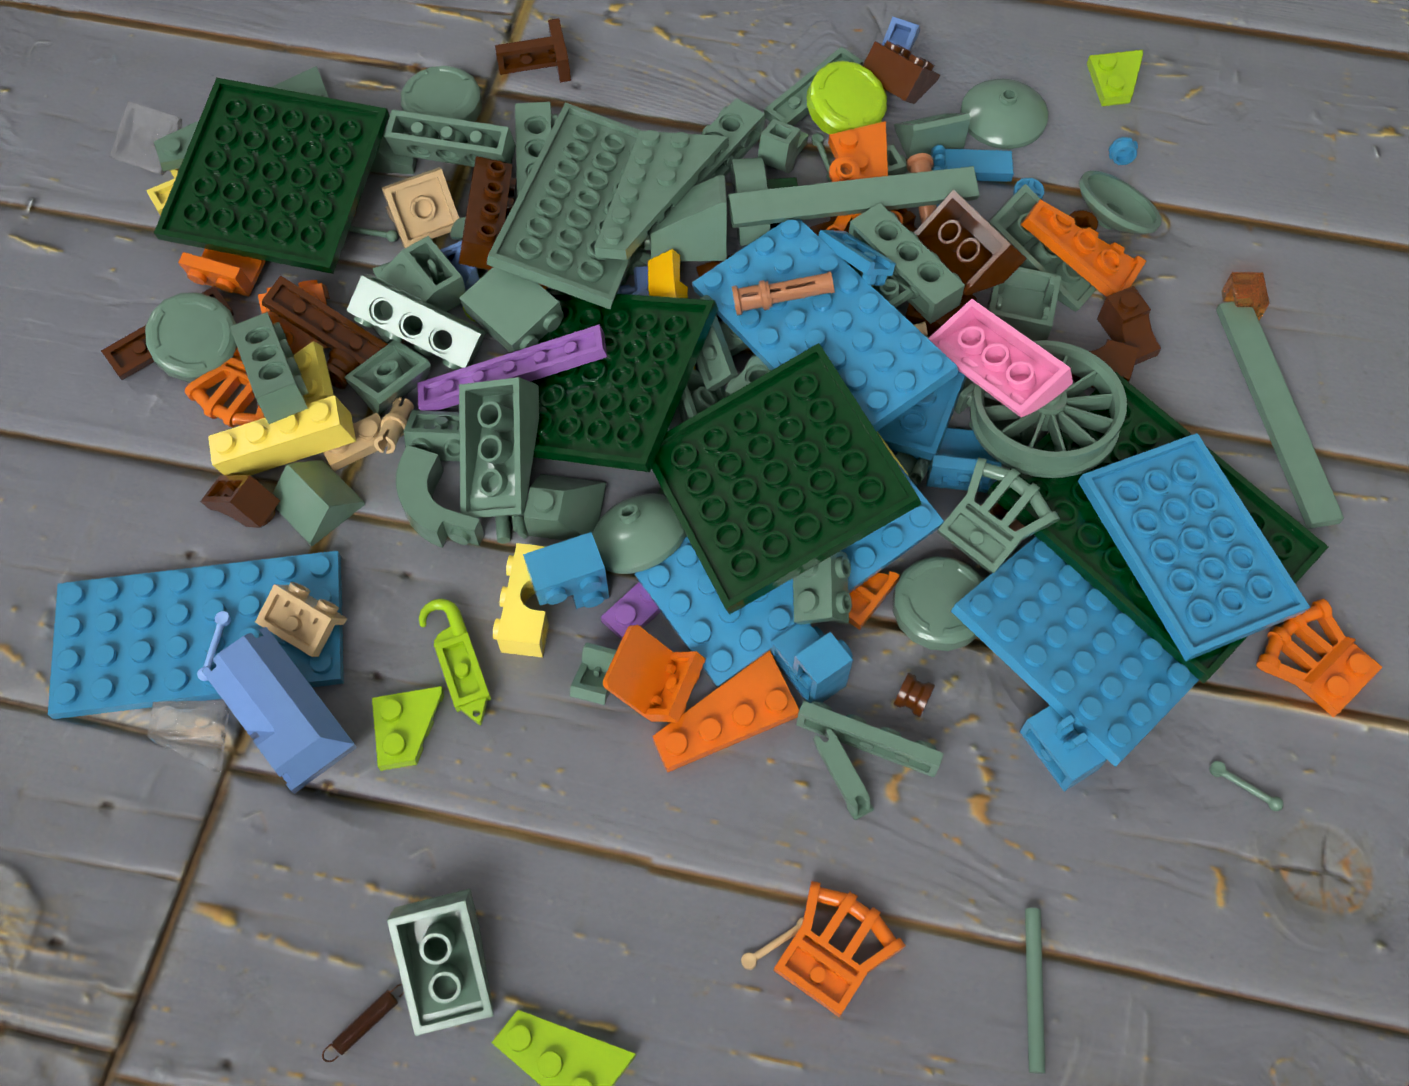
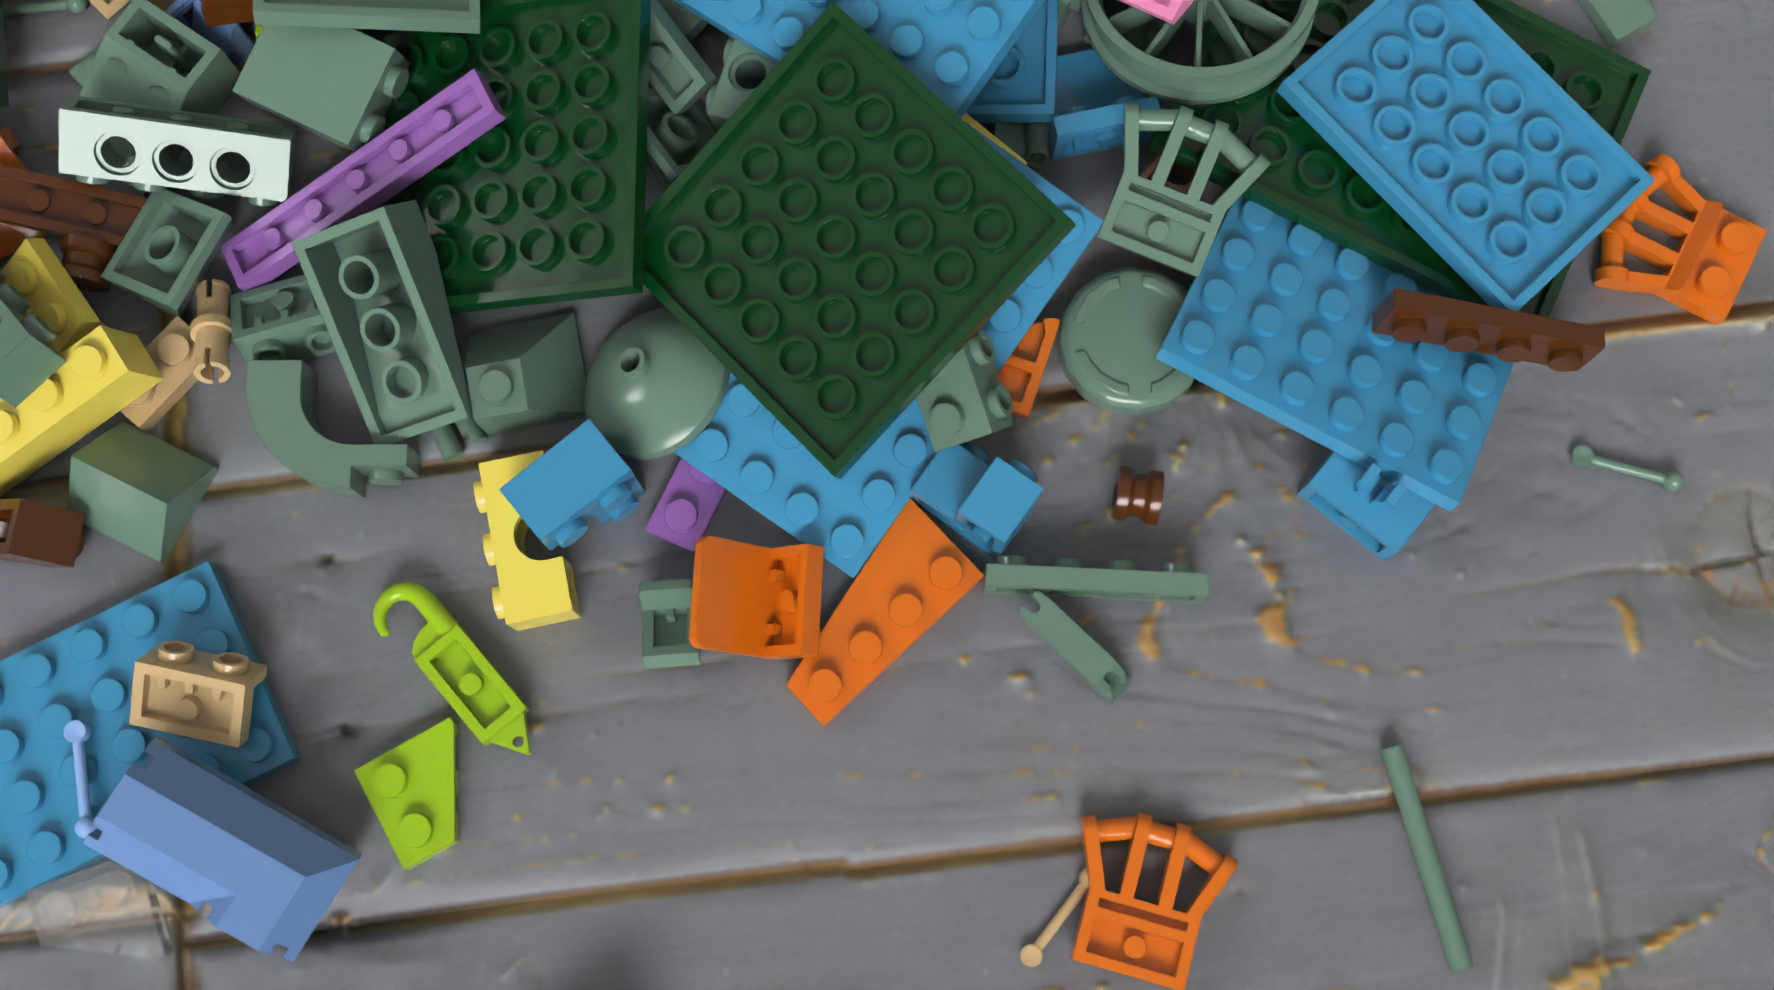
camera: 20 degrees left, 15 degrees up
none -> reddish brown plate [1372,288,1605,372]

